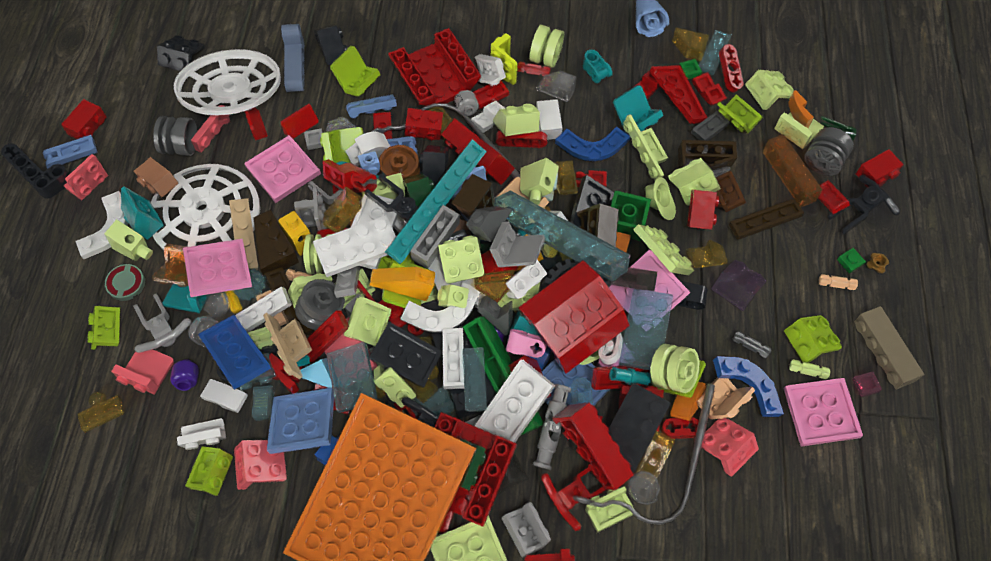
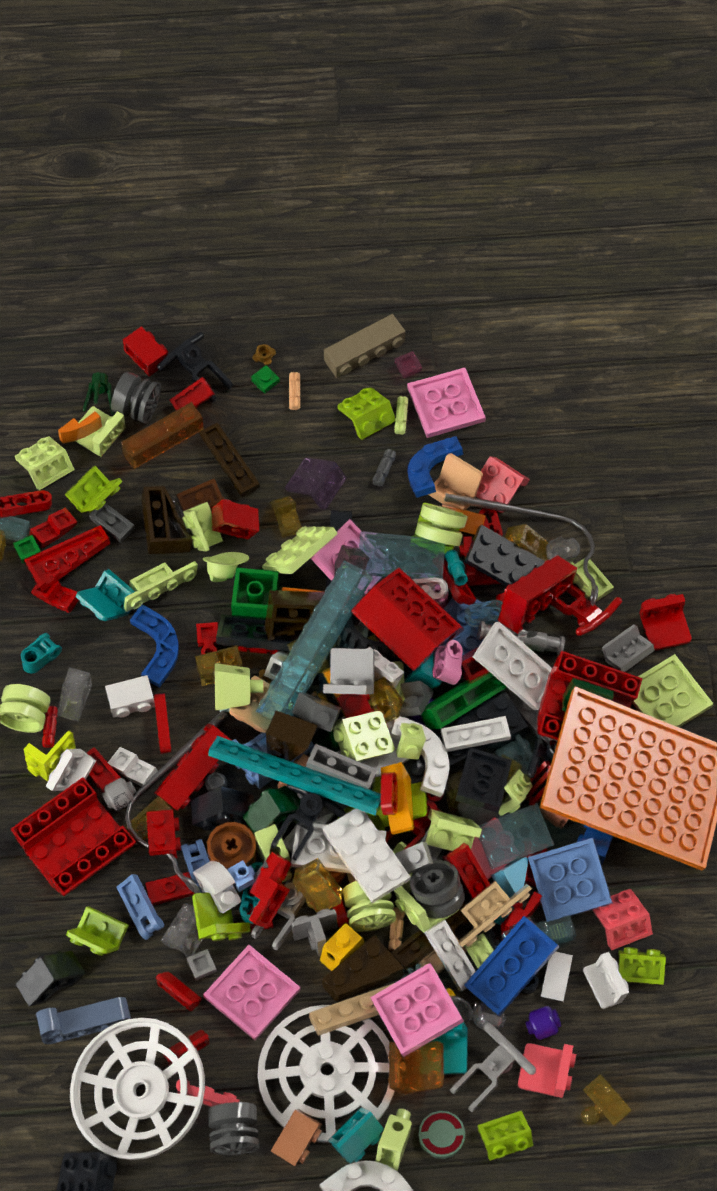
camera: 100 degrees left, 0 degrees up
clear light blue plate [463,347,487,412] -> none
yellowish green slope [493,104,540,136] -> none
none -> red beam [381,772,398,815]

